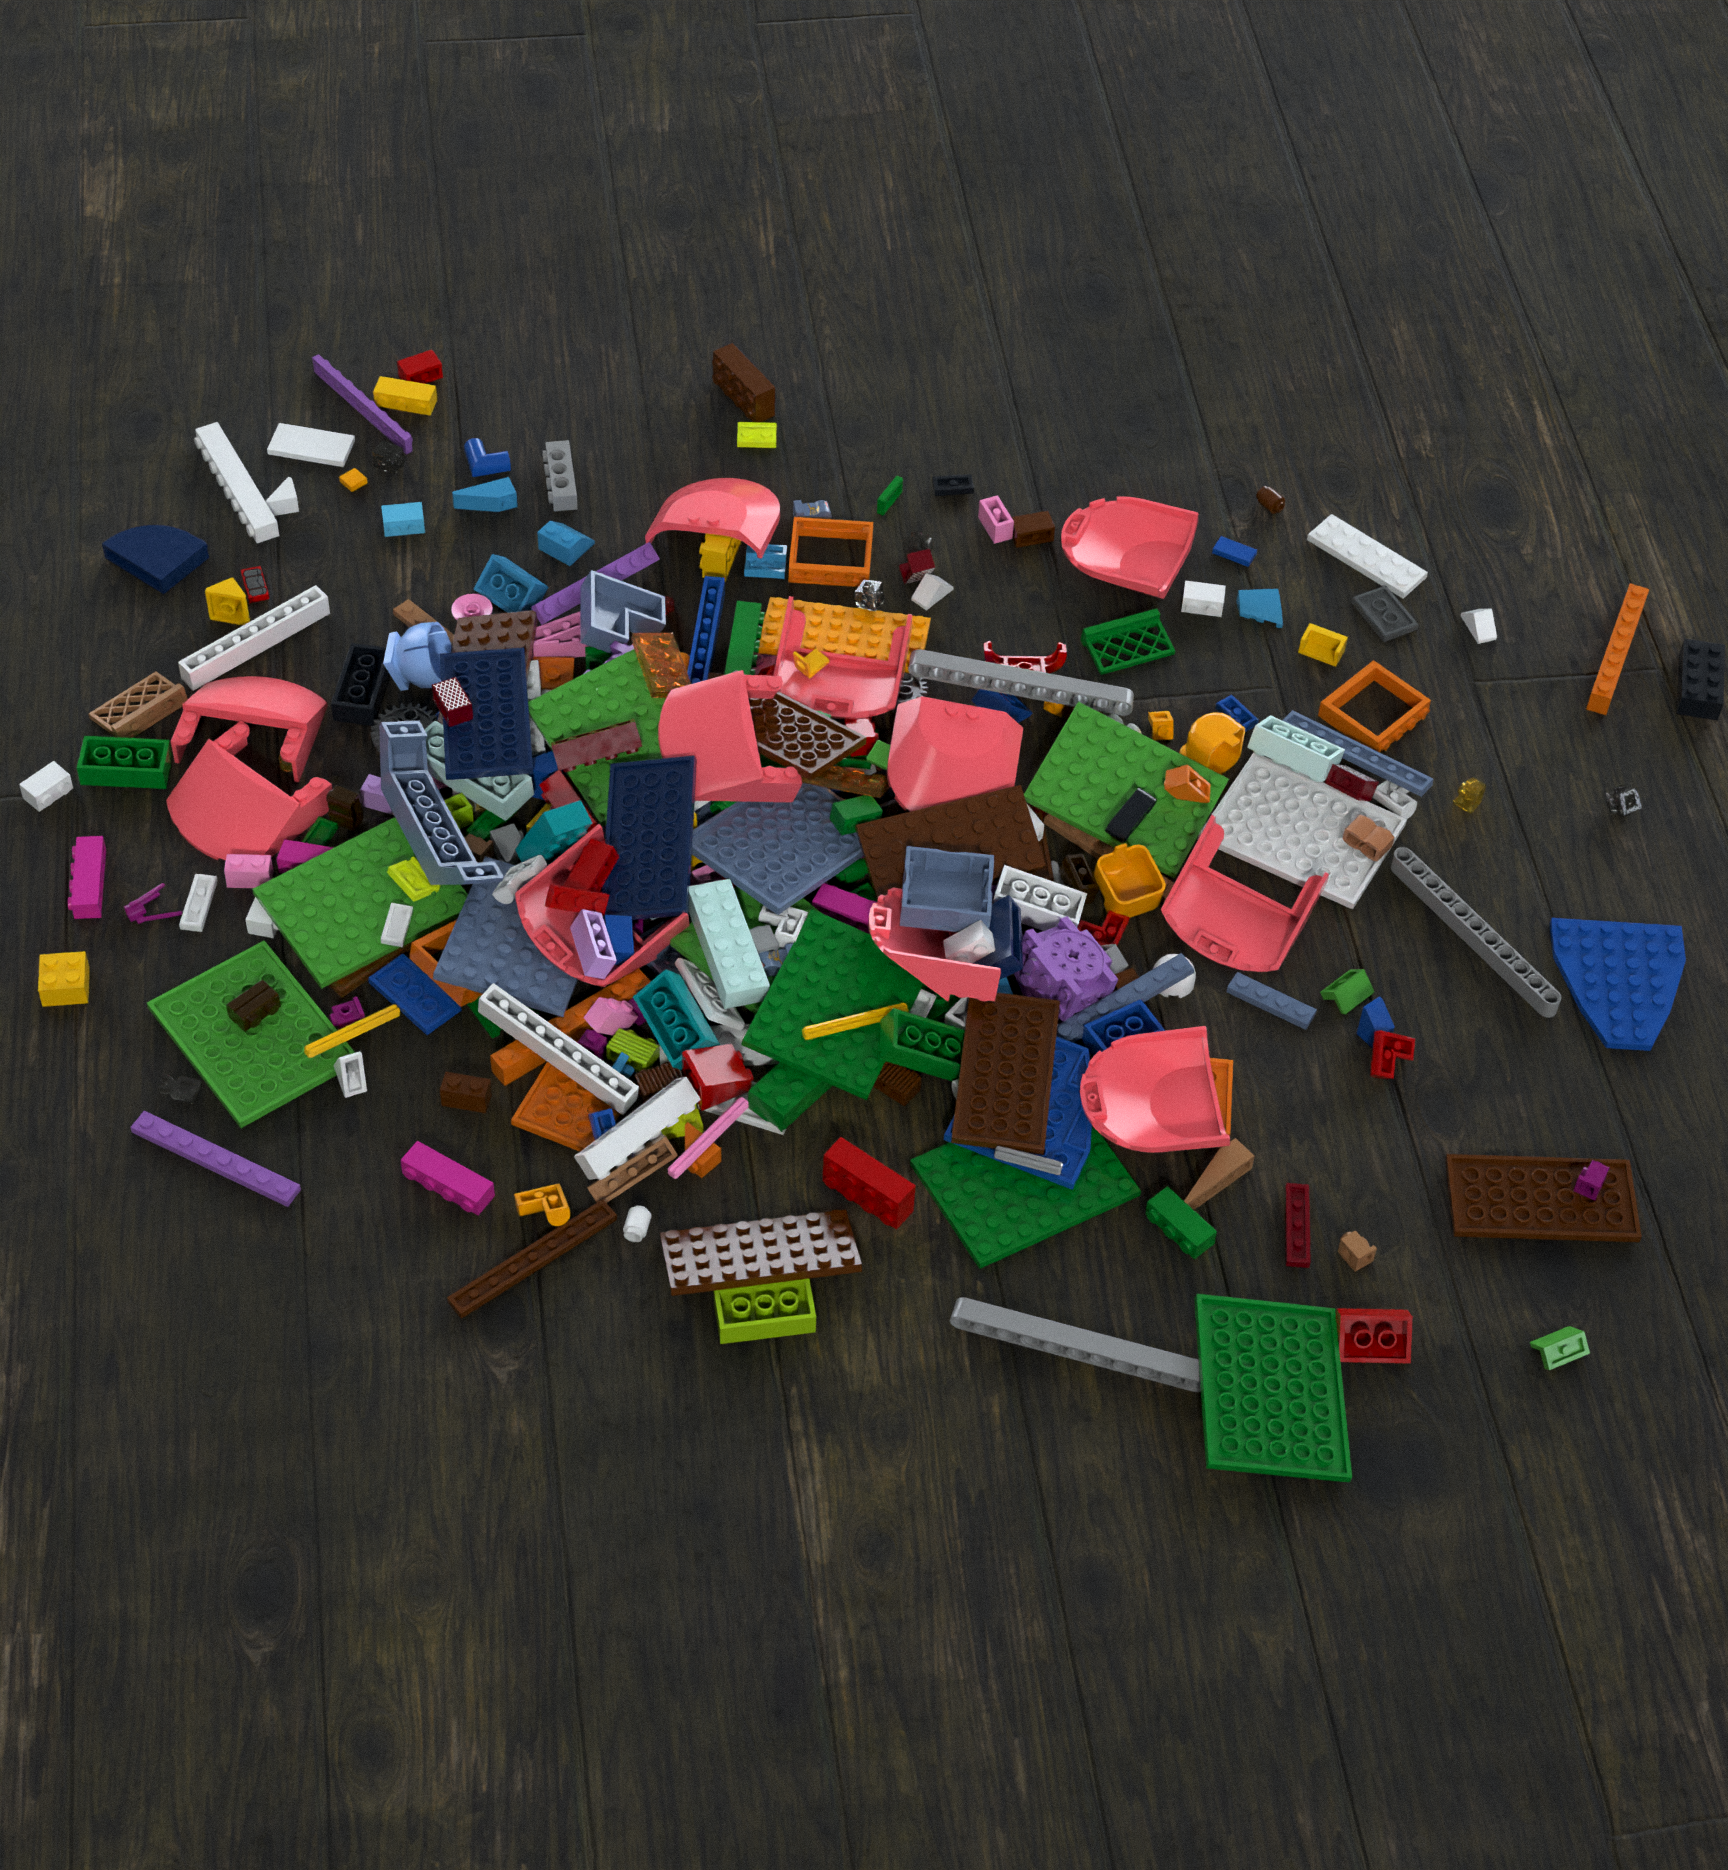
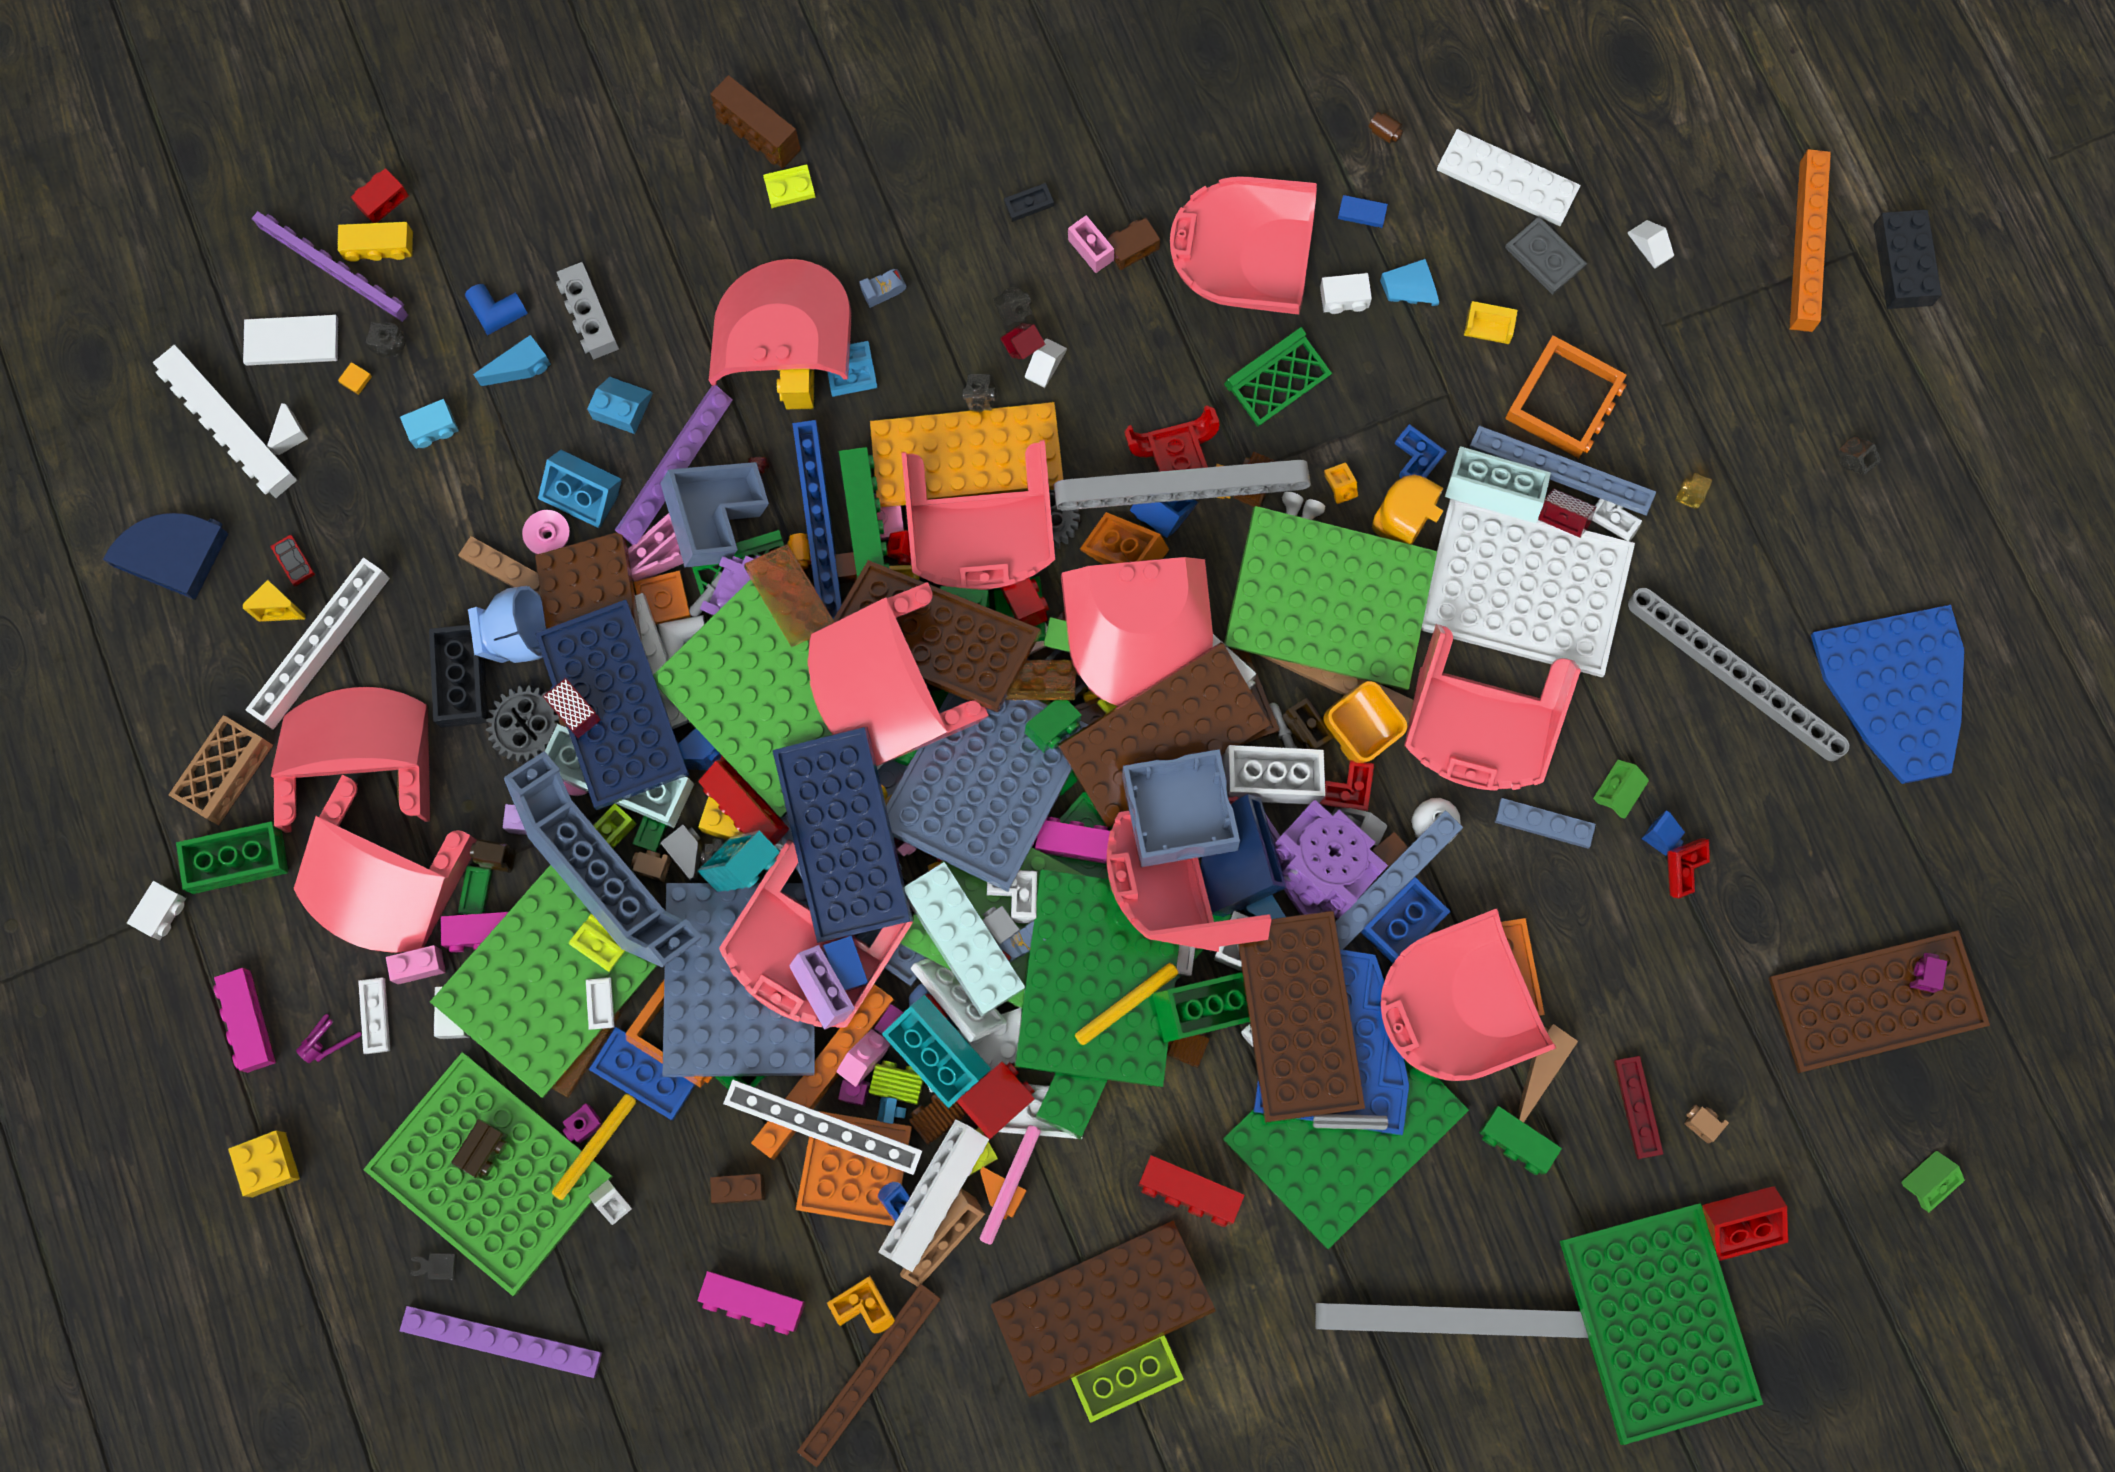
camera: 10 degrees left, 25 degrees up
white brick [492,855,547,904] -> none
red plate [544,884,610,916] -> none
dark red brick [551,719,642,772] -> none
red brick [562,838,619,892] -> none
white brick [623,1206,651,1242] -> none
orange window [788,517,873,588] -> none
yellow bracket [793,649,830,679] -> none
green tile [877,476,903,516] -> none
white brick [943,920,995,963] -> none
black beam [1105,787,1157,844] -> none
orange slope [1164,764,1211,803] -> none
nougat brick [1342,815,1395,862] -> none

